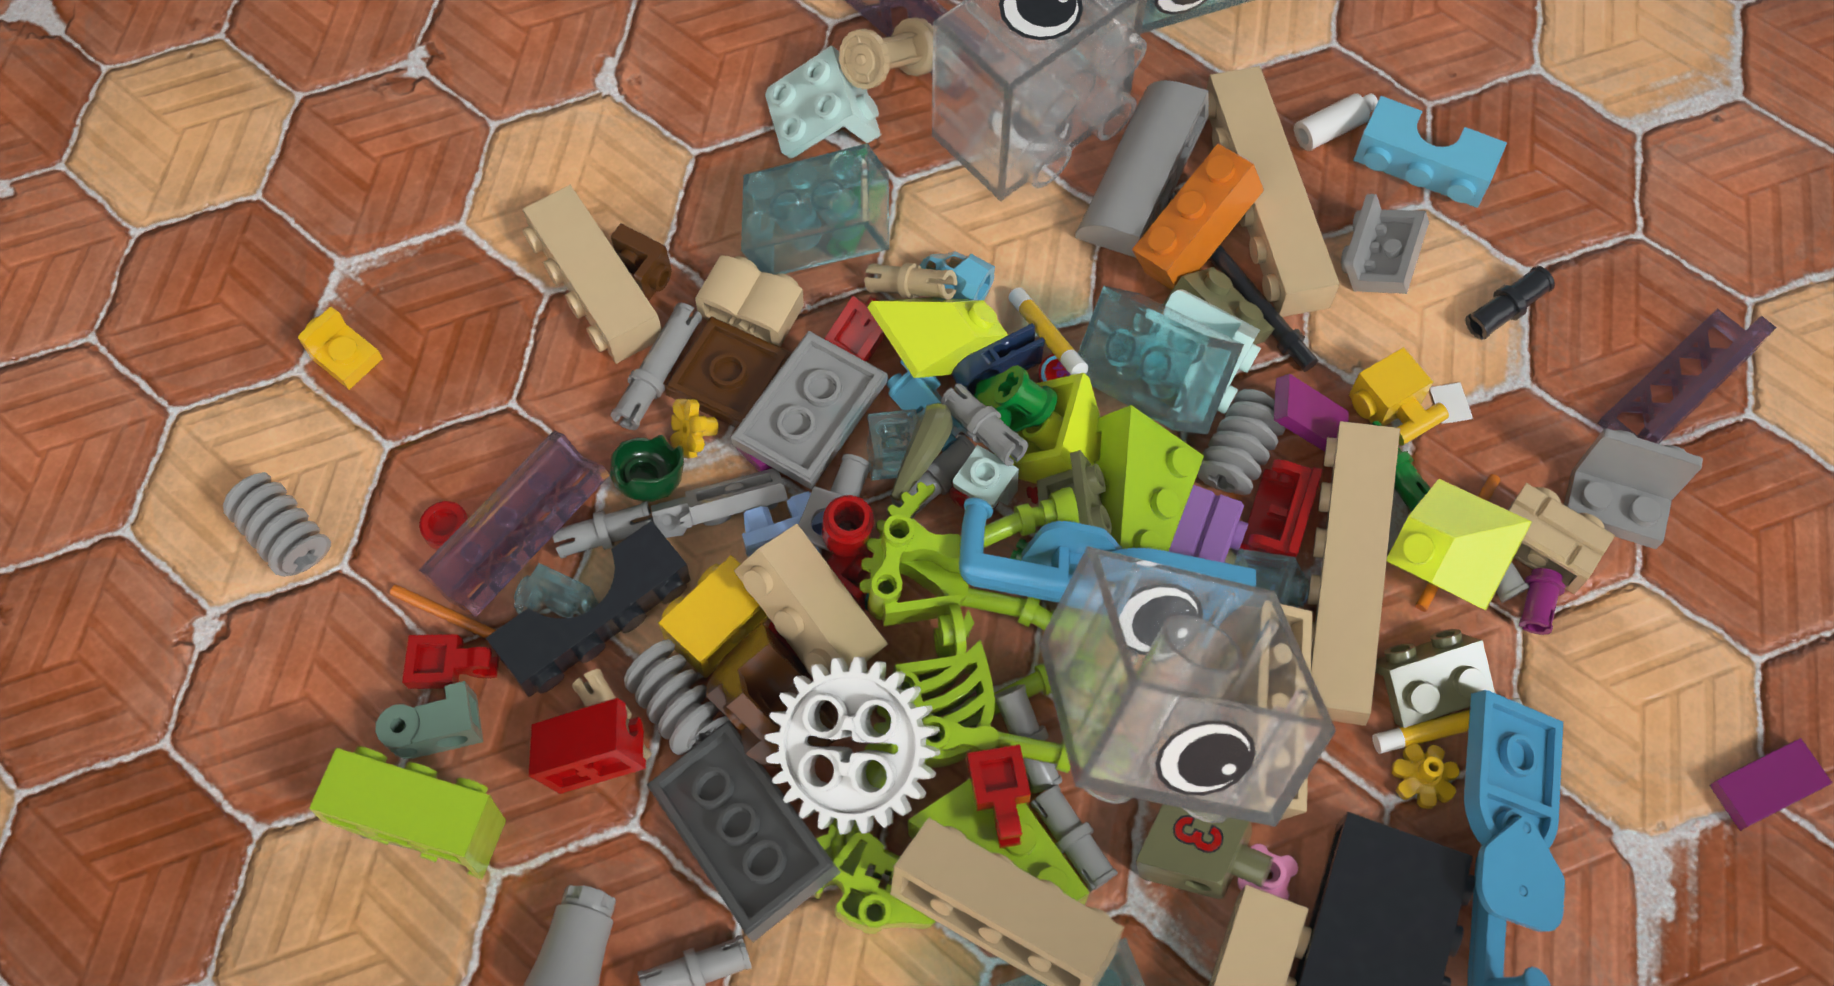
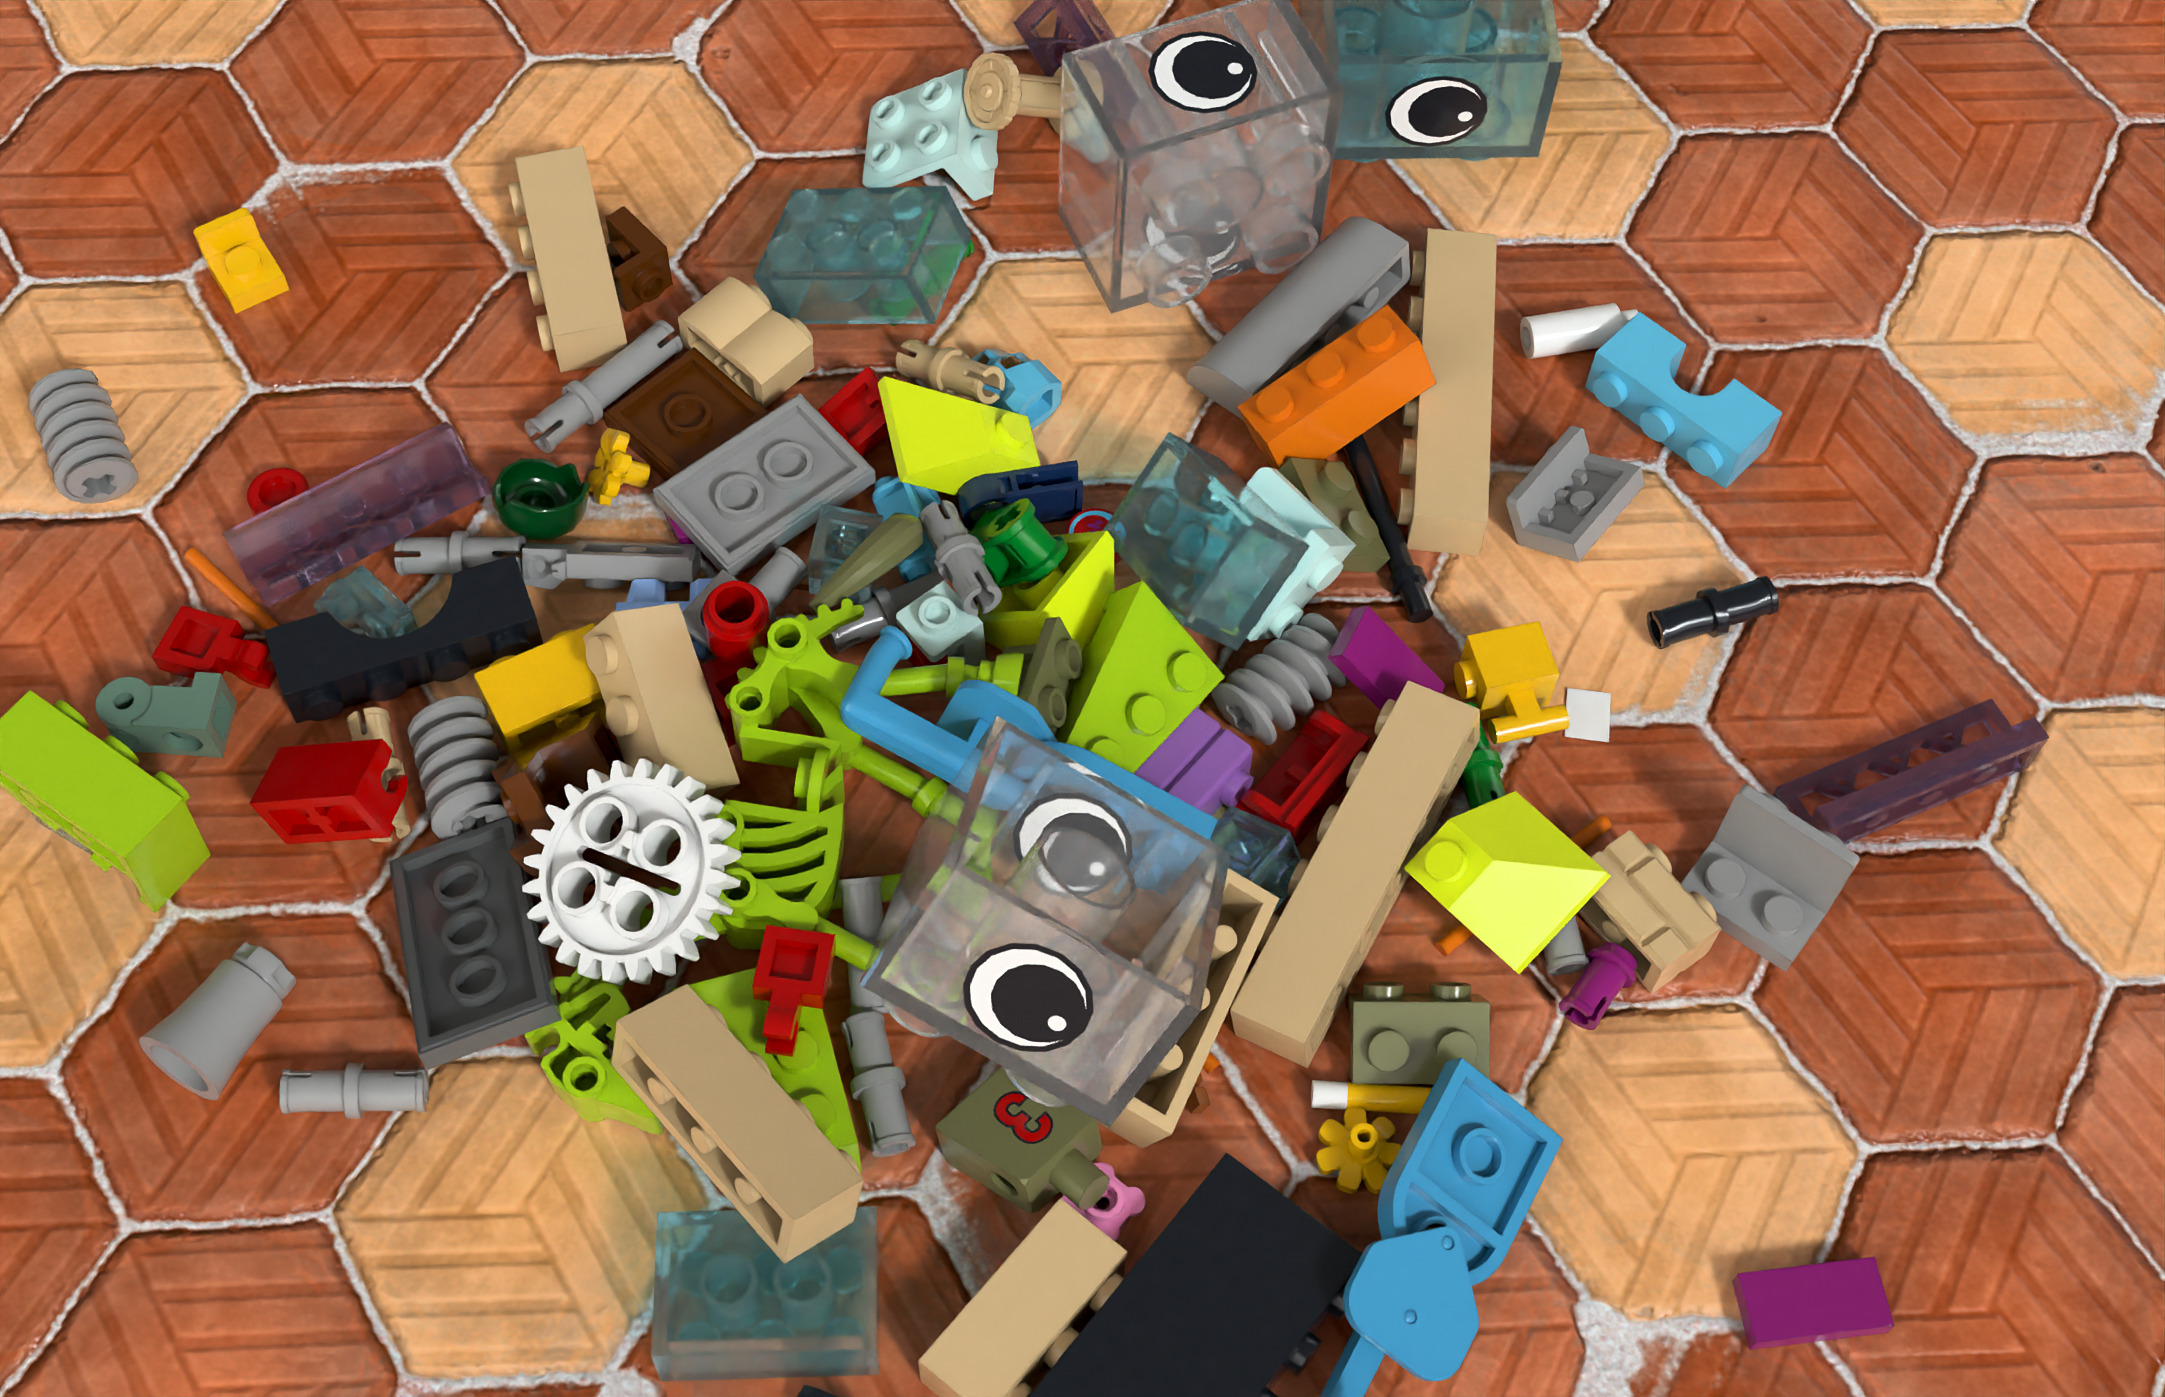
camera: 15 degrees right, 5 degrees down
yellow bar [1009,288,1088,375] -> none

